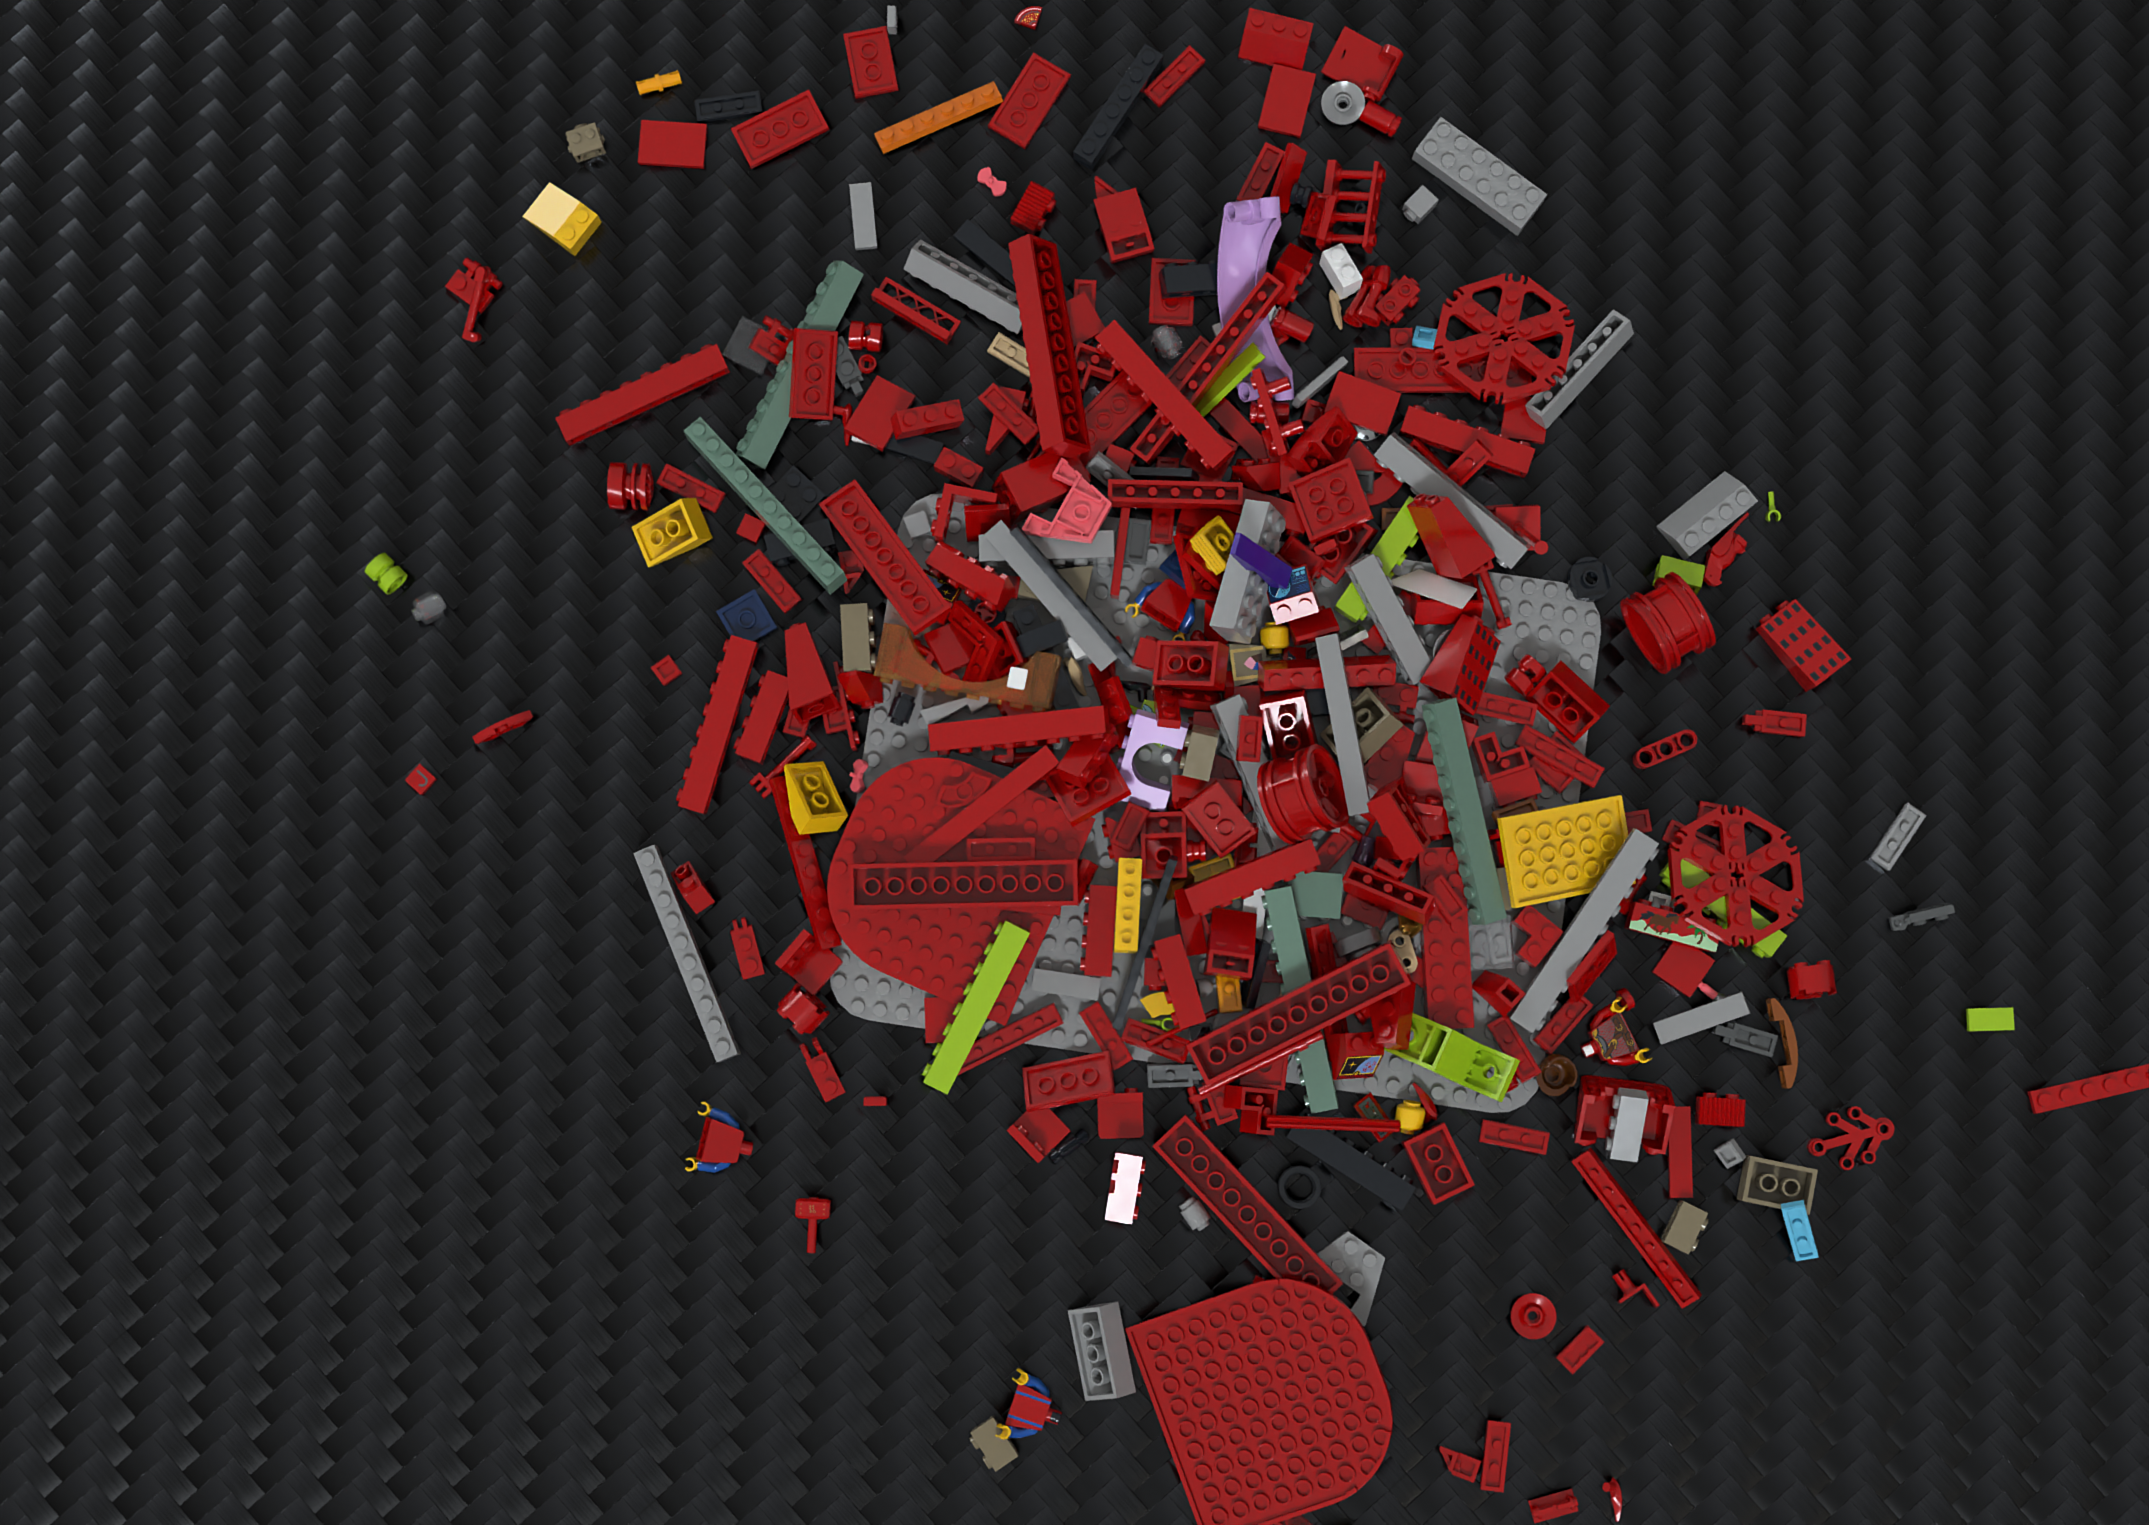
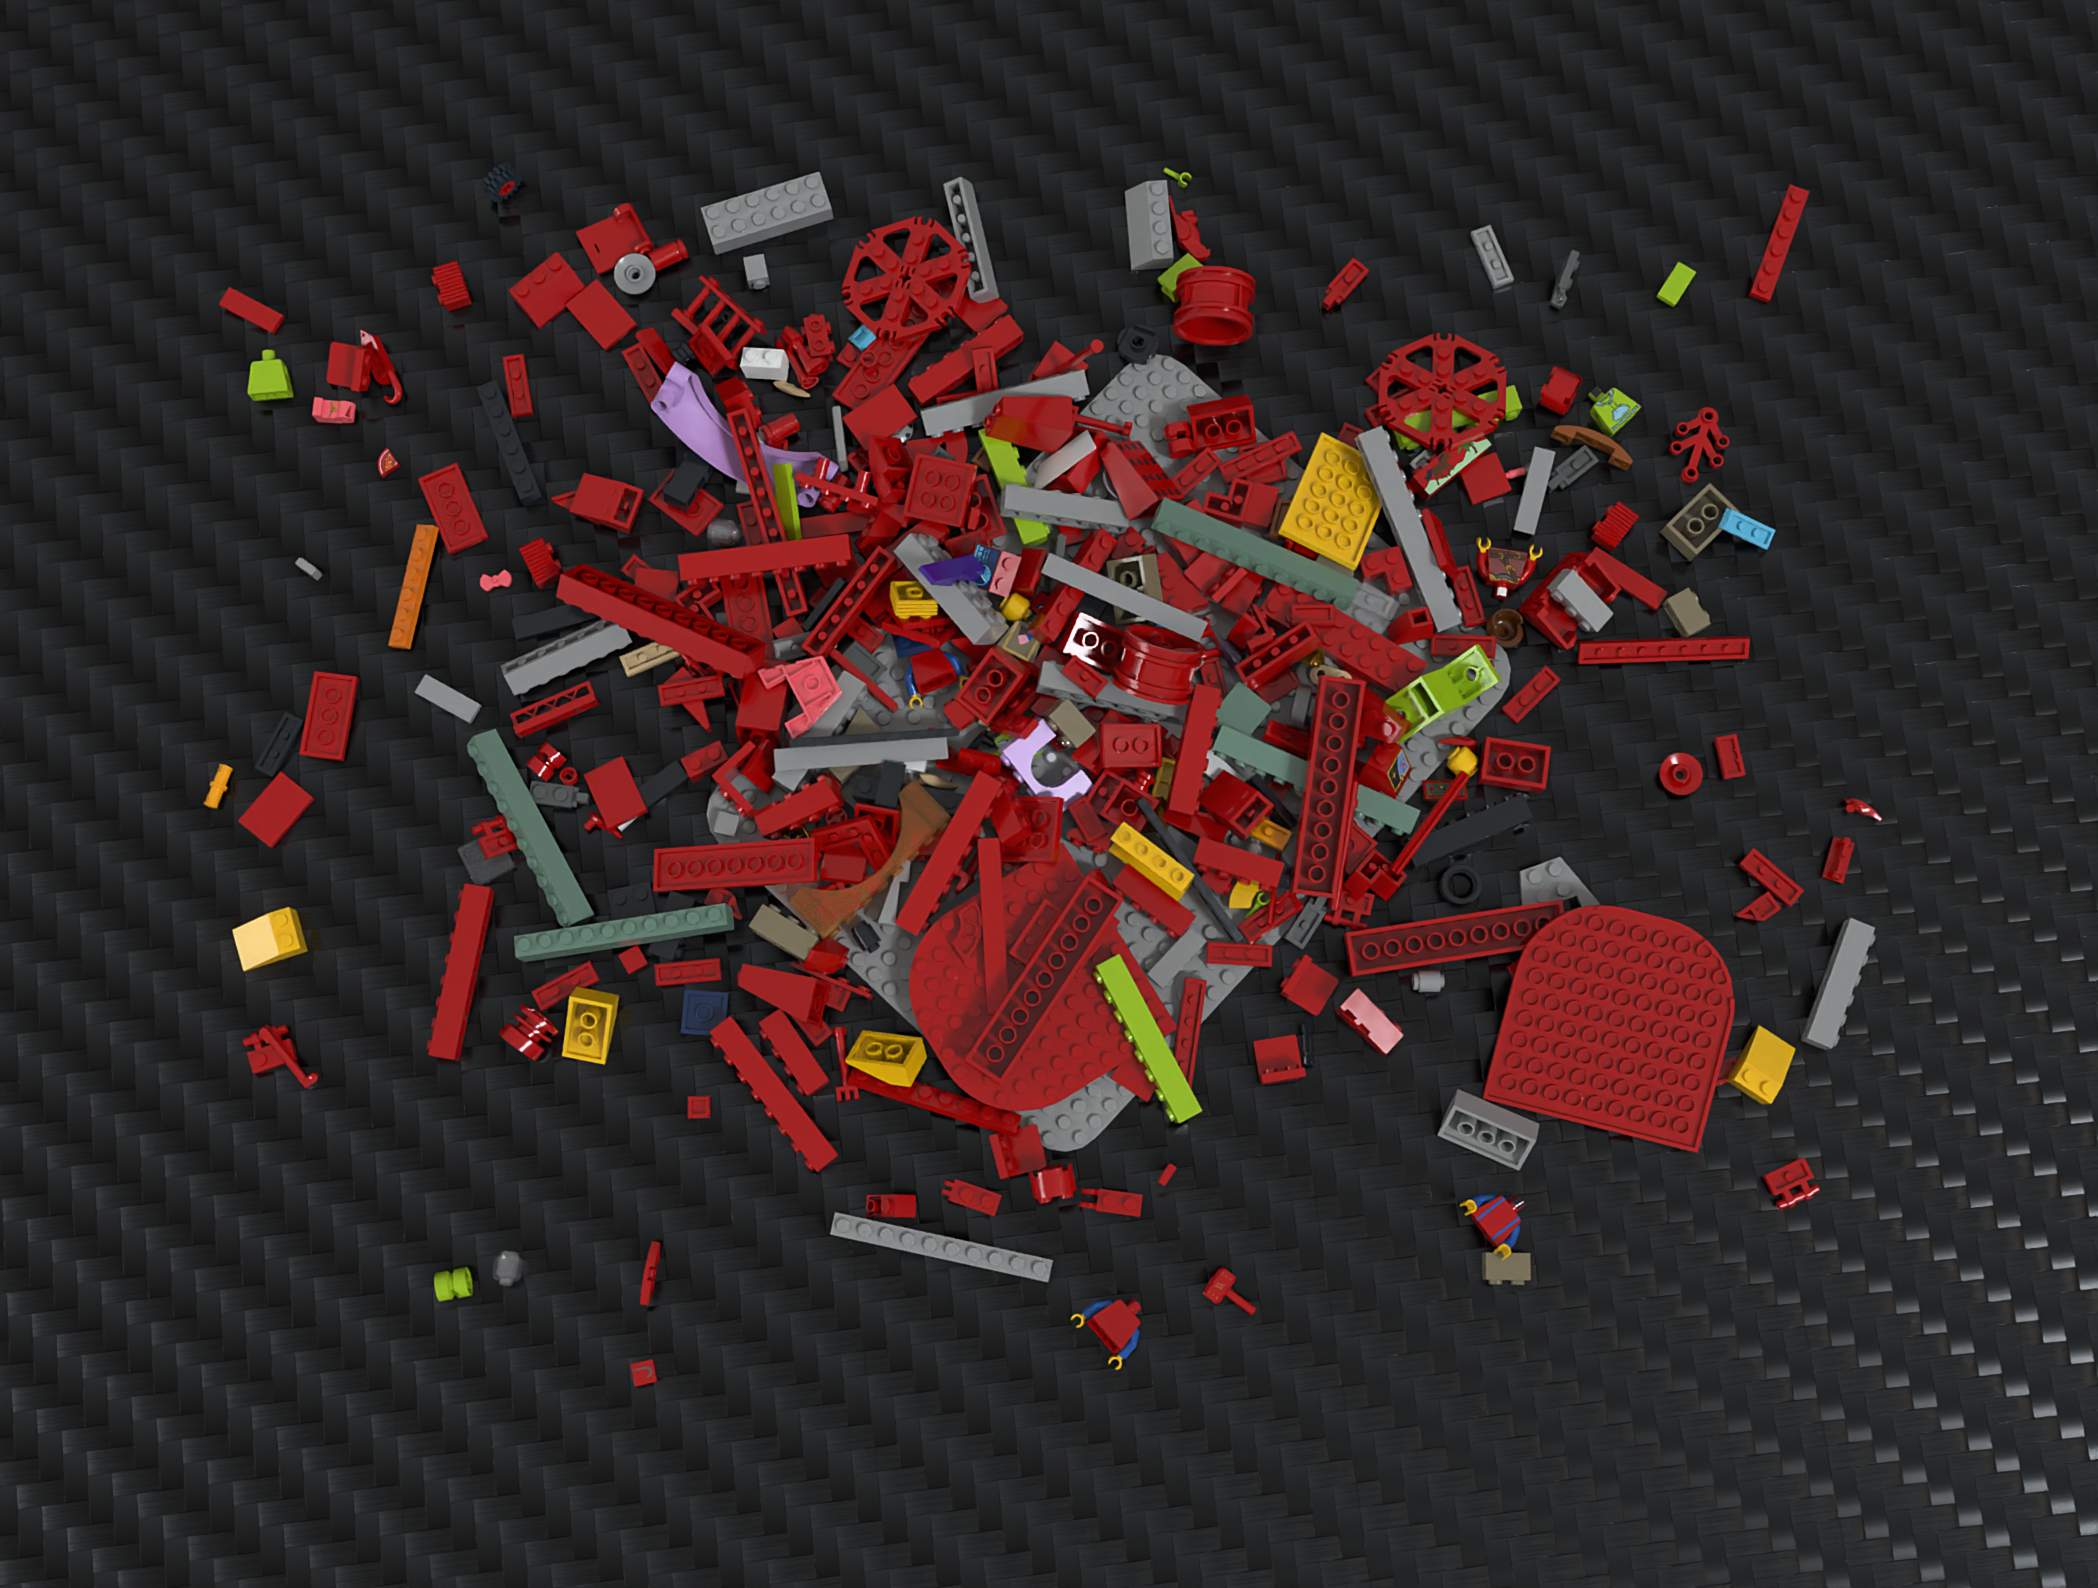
camera: 60 degrees left, 5 degrees down
dark tan head [566,122,606,163] -> none
red tile [789,328,838,420] -> none
red tile [843,26,899,99] -> none
coral piece [849,759,869,793] -> none
red brick [890,399,964,440] -> none
white sticker [1007,667,1028,690] -> none
red tile [1022,1051,1115,1112] -> none
red wedge [1366,776,1431,861] -> none
red bracket [1612,1269,1660,1308] -> none
red tile [1615,988,1635,1011] -> none
red beam [1632,729,1698,769] -> none
light grey tile [1714,1139,1746,1169] -> none
red slope [1756,599,1851,692] -> none
none -> lime torso [1588,387,1641,438]

